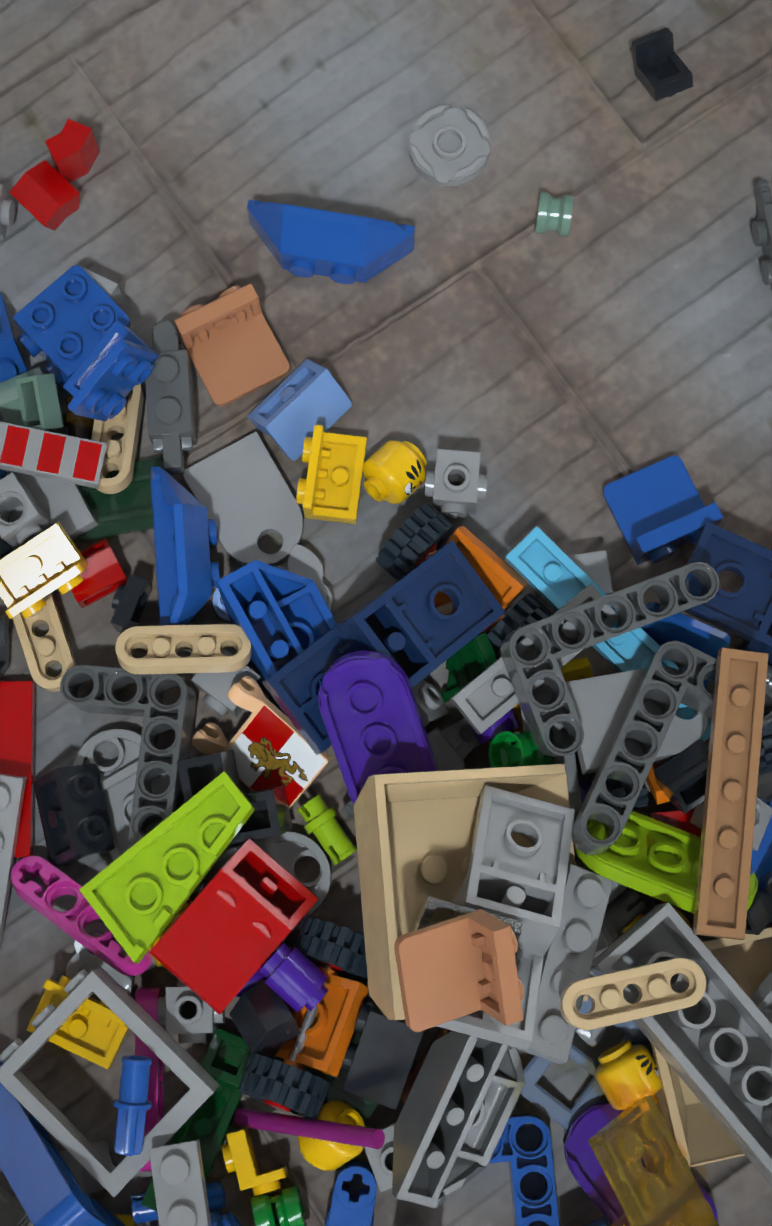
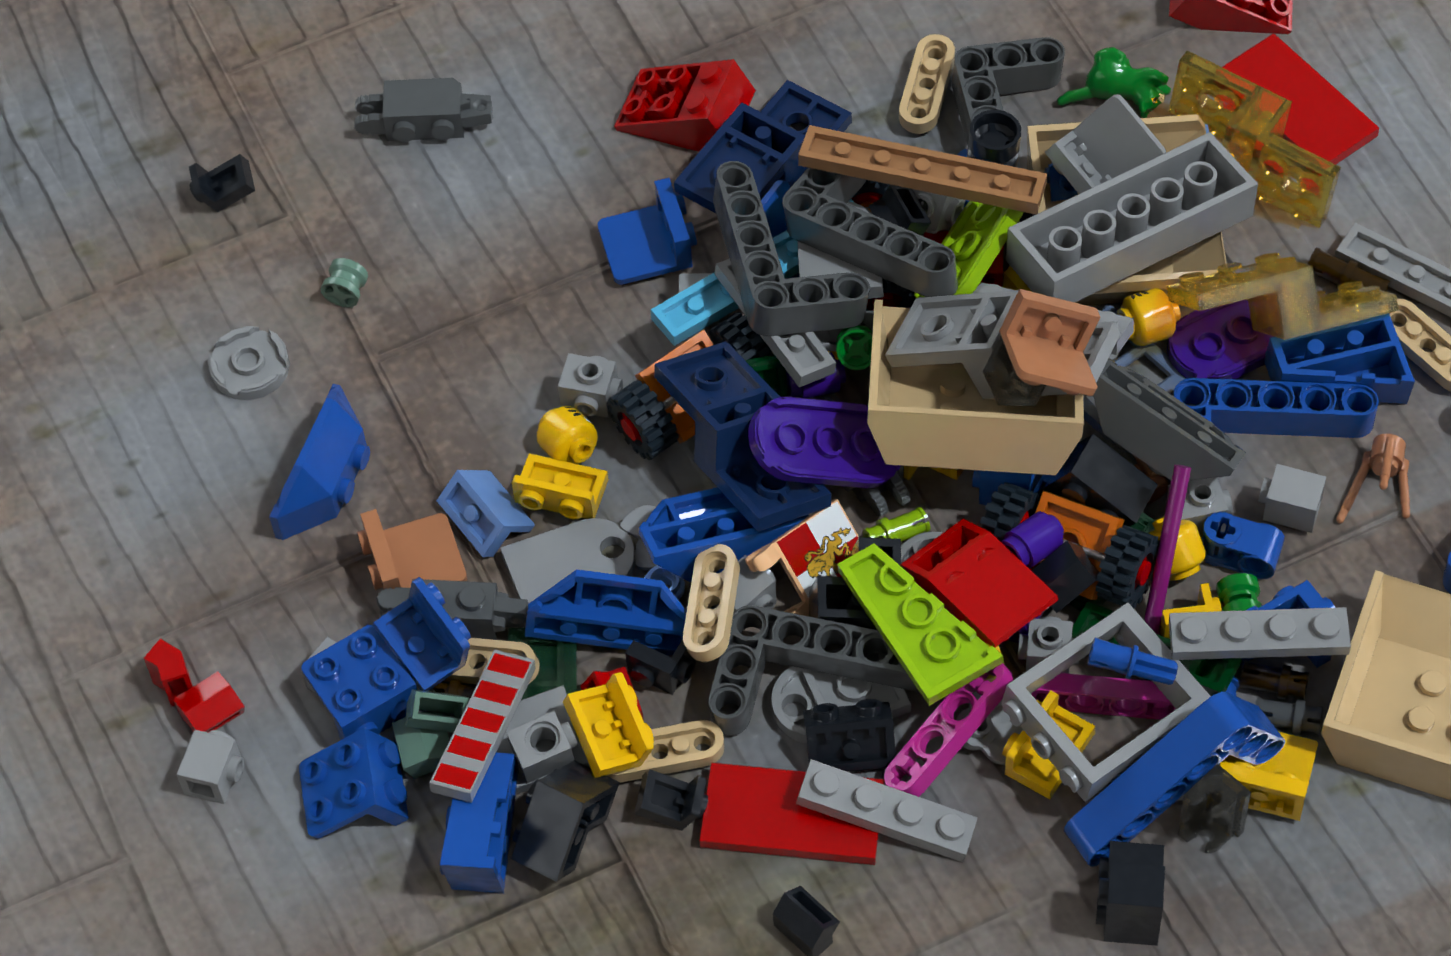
camera: 80 degrees left, 20 degrees down
tan plate [559,958,706,1030] -> none

